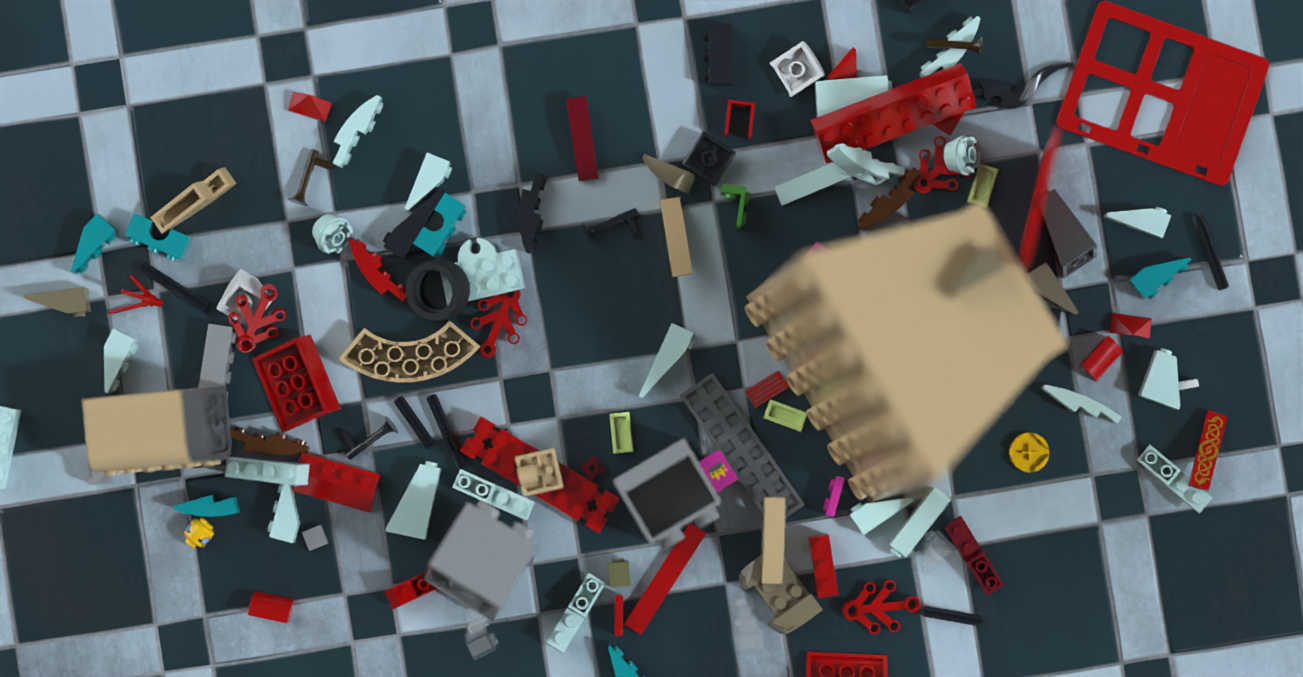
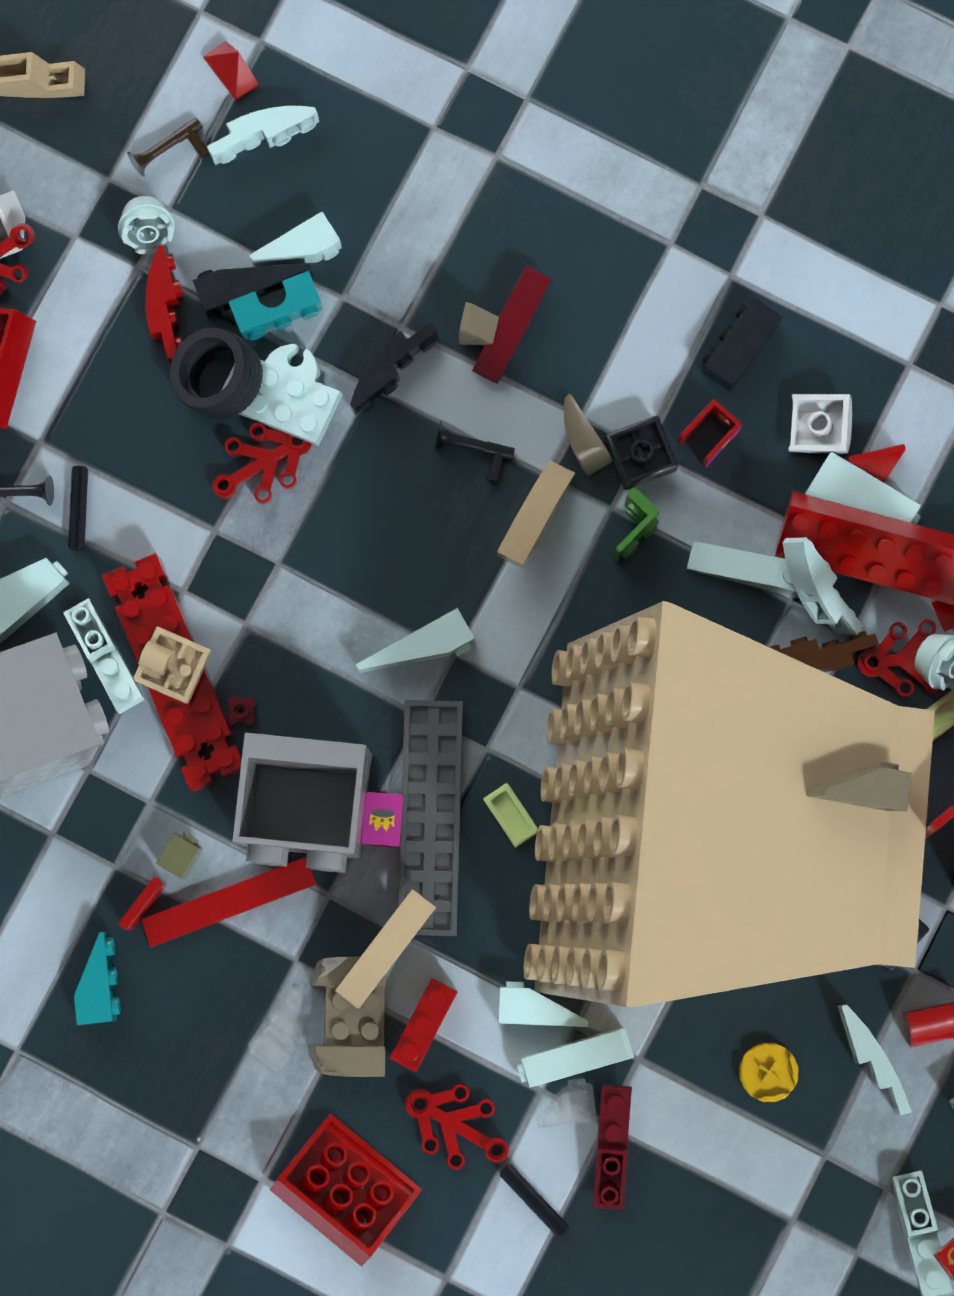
camera: 40 degrees right, 5 degrees down
tan brick [338,321,480,382] -> none
black axle [427,394,467,470] -> none
light aqua slope [546,573,606,654] -> none
yellowish green tile [609,412,633,454] -> none
red tile [744,370,789,408] -> none
dark pink plate [823,476,845,517] -> none
dark tan slope [1026,262,1079,316] -> none
none -> dark tan slope [459,302,499,345]

